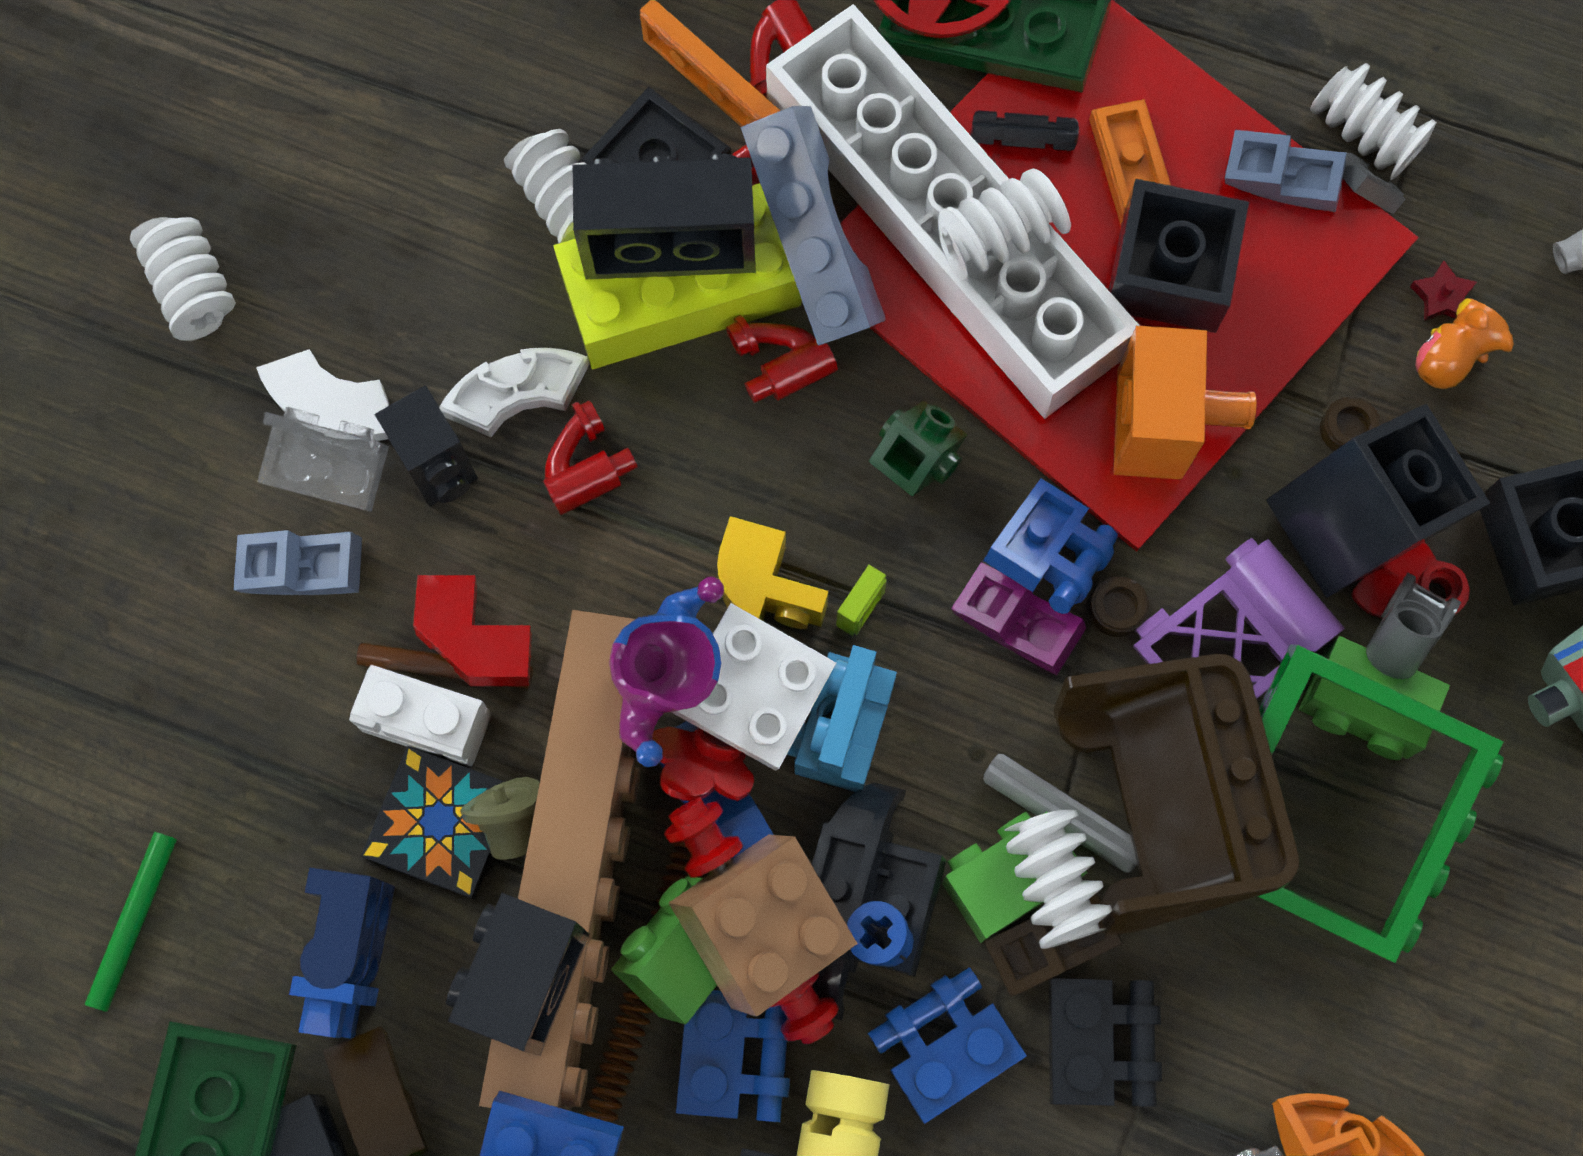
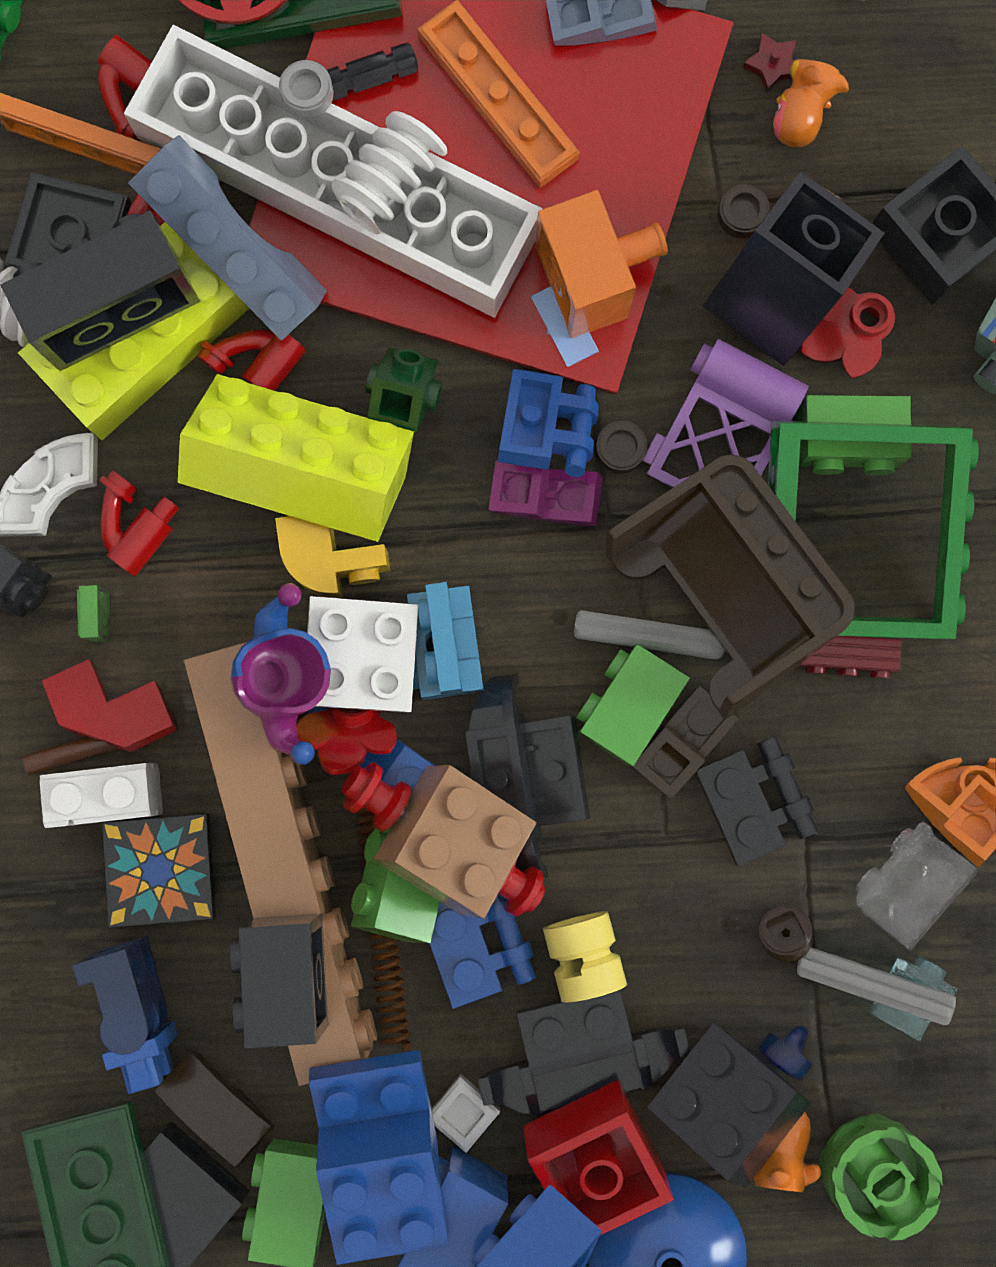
camera: 25 degrees left, 10 degrees up
olive piece [460,777,540,860] -> none
lime tile [836,565,887,636] -> none
blue bush [847,901,914,967] -> none
blue plate [867,967,1027,1124] -> none
white piece [1005,810,1112,949] -> none
black brick [1108,179,1249,333] -> none
dark grey piece [1366,572,1461,679] -> none
none -> bright green tile [77,585,111,643]
none -> neon yellow brick [178,374,414,542]
none -> light grey tile [279,60,334,118]
none -> light blue window [531,286,599,367]
none -> dark red piece [791,636,902,679]

